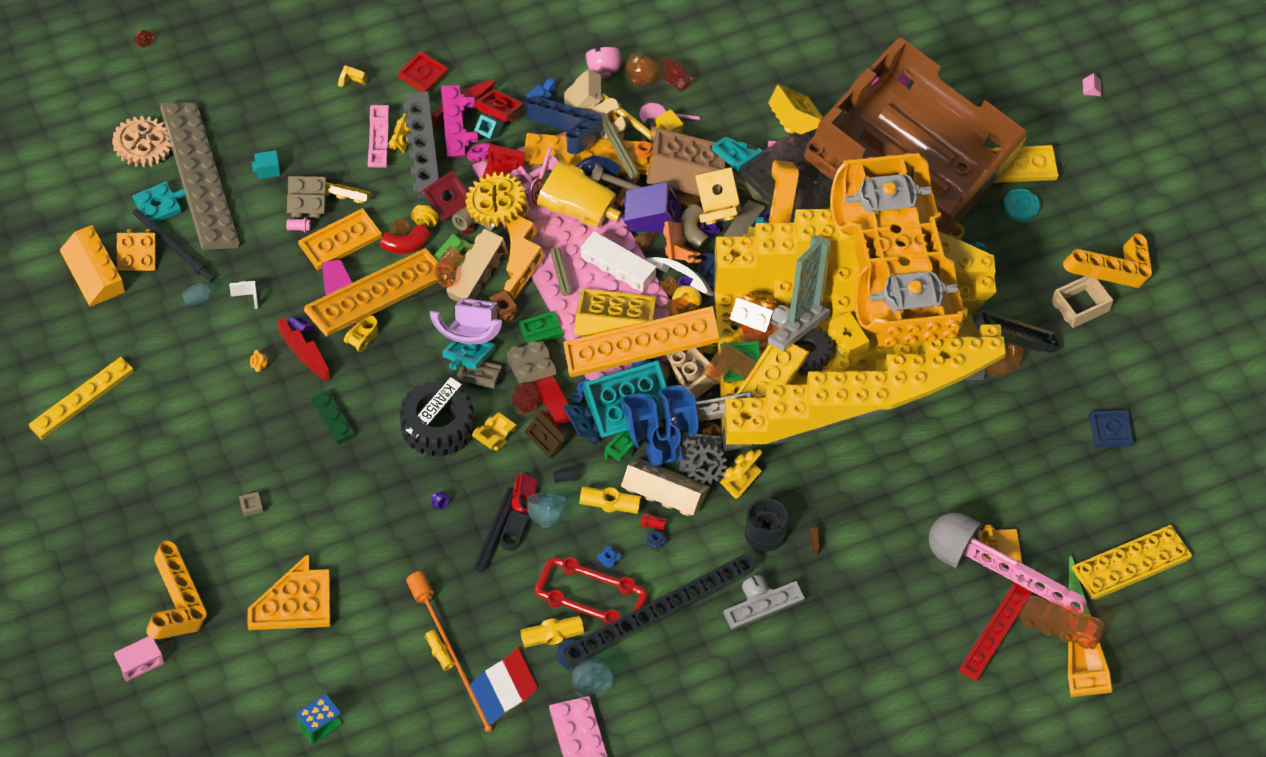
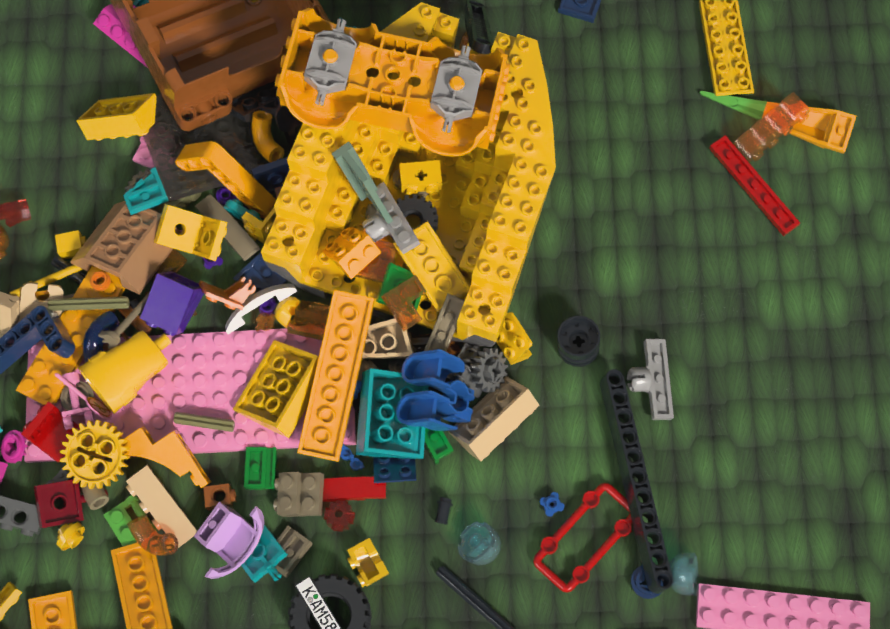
camera: 65 degrees left, 15 degrees up
red cylinder [380,225,431,254] -> none
clear orange plate [392,219,410,236] -> none
black piece [501,511,529,551] -> none
red piece [512,473,537,514] -> none
yellow piece [521,616,584,648] -> none
dark brown plate [525,411,569,458] -> none
yellow piece [579,486,641,514] -> none
white brick [581,232,656,292] -> none
clear orange plate [634,233,652,249] -> none
bright pink piece [639,103,700,123] -> none
red pin [640,513,666,531] -> none
dark blue plate [646,531,666,549] -> none
dark tan cylinder [680,204,709,251] -> none
reddish brown piece [809,527,819,556] -> none
piece [929,513,1087,614] -> none
light orange hinge [978,525,1022,567] -> none

